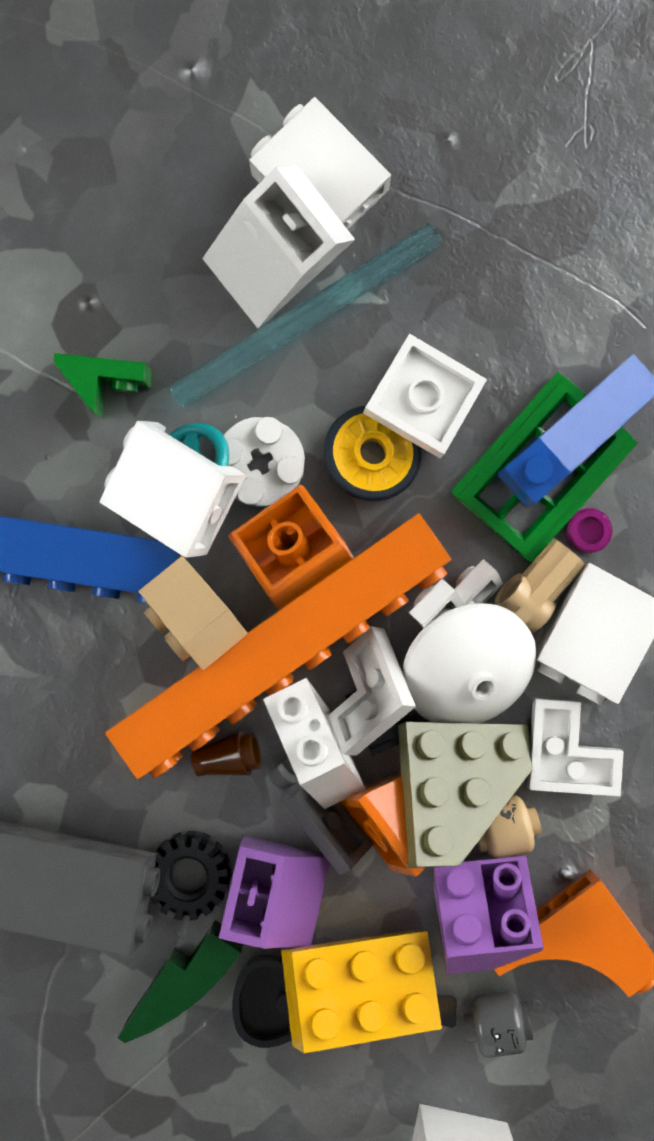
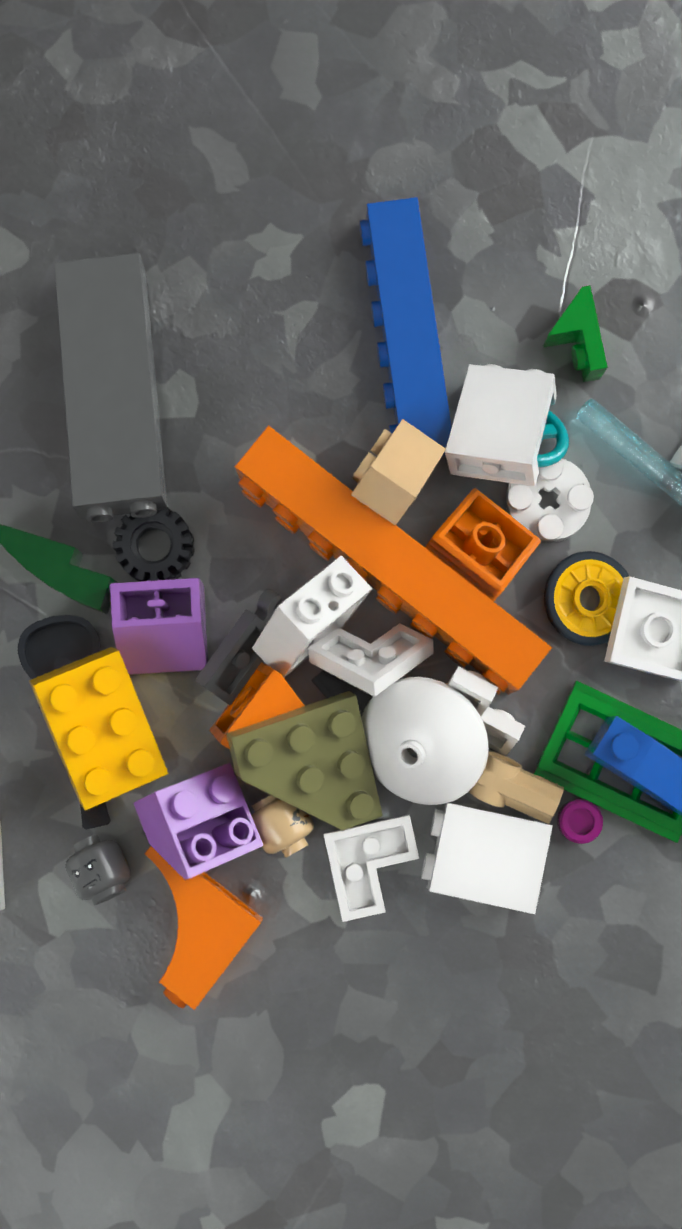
camera: 75 degrees right, 5 degrees down
reddish brown cone [191,731,262,777] -> none

